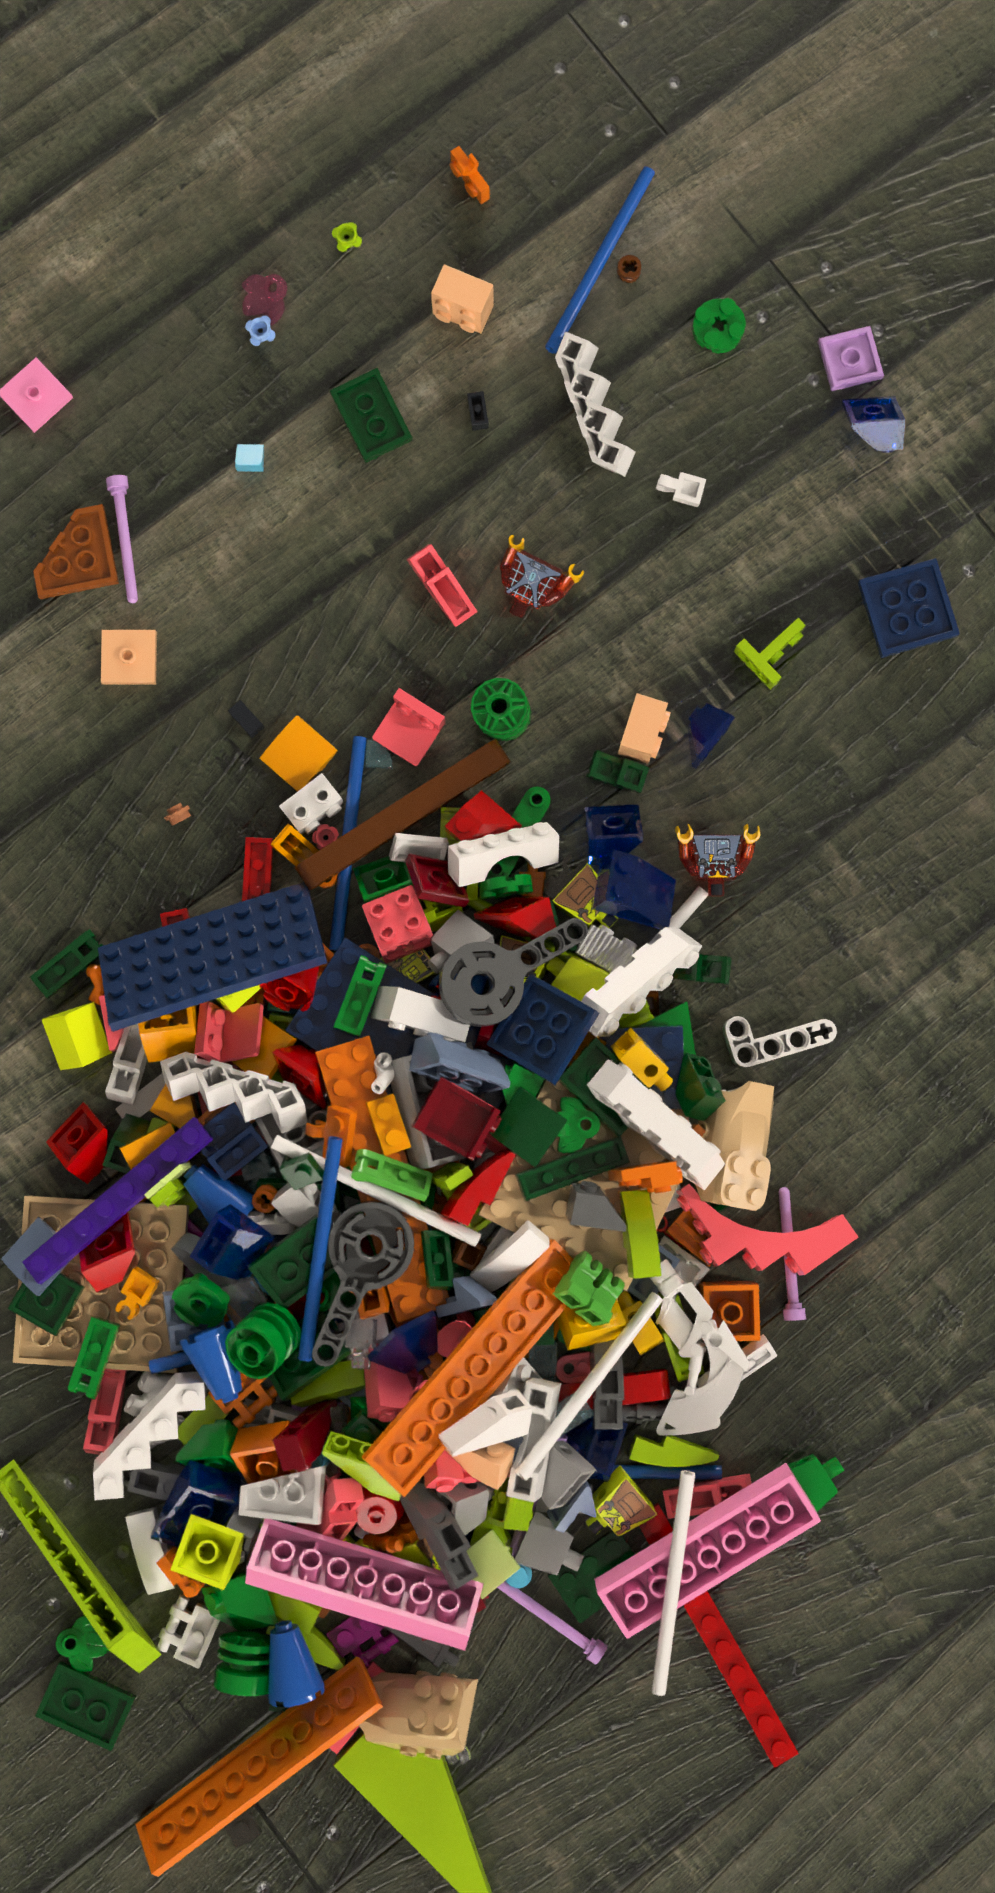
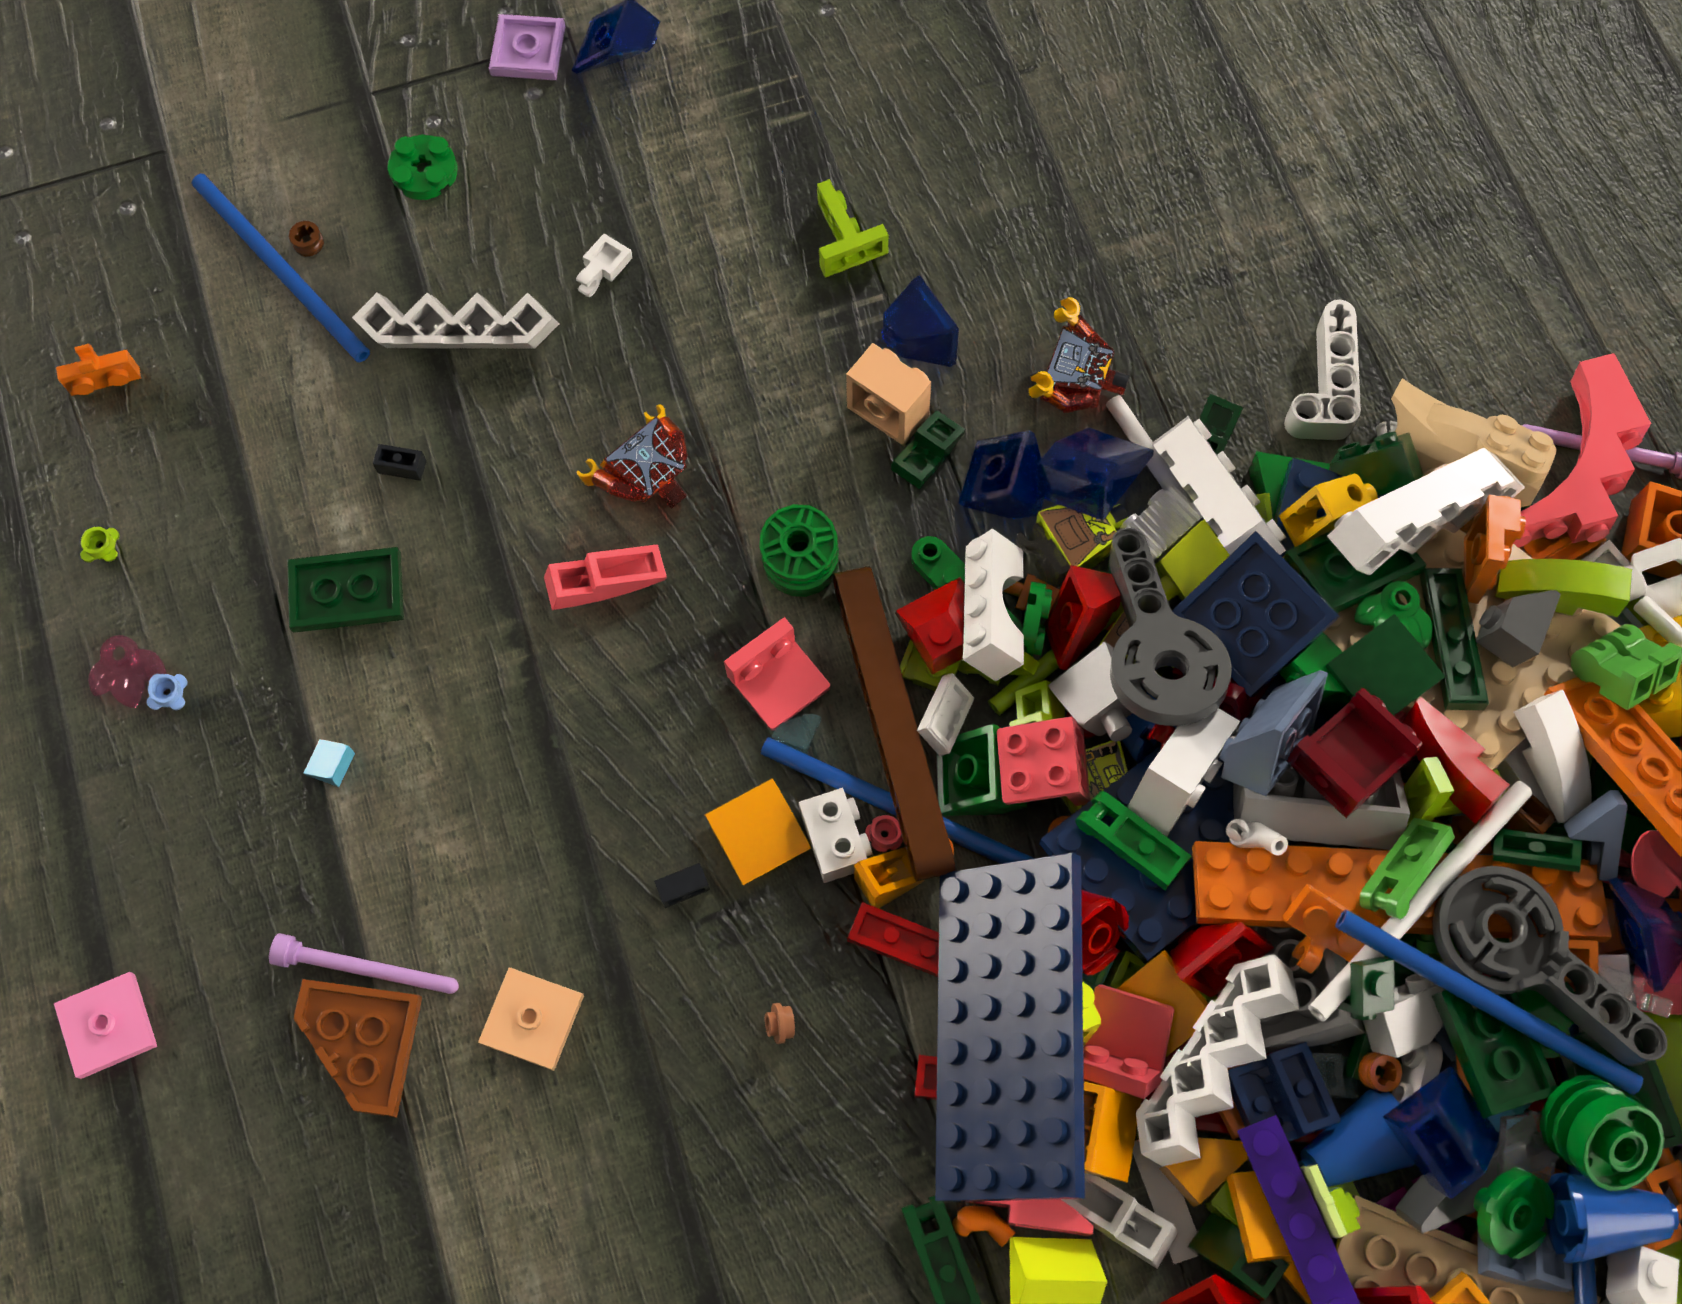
camera: 70 degrees left, 15 degrees down
light orange plate [366,1094,411,1156] -> none
dark red plate [405,854,470,907] -> none
light nougat brick [431,265,494,334] -> none
dark blue plate [858,558,960,658] -> none

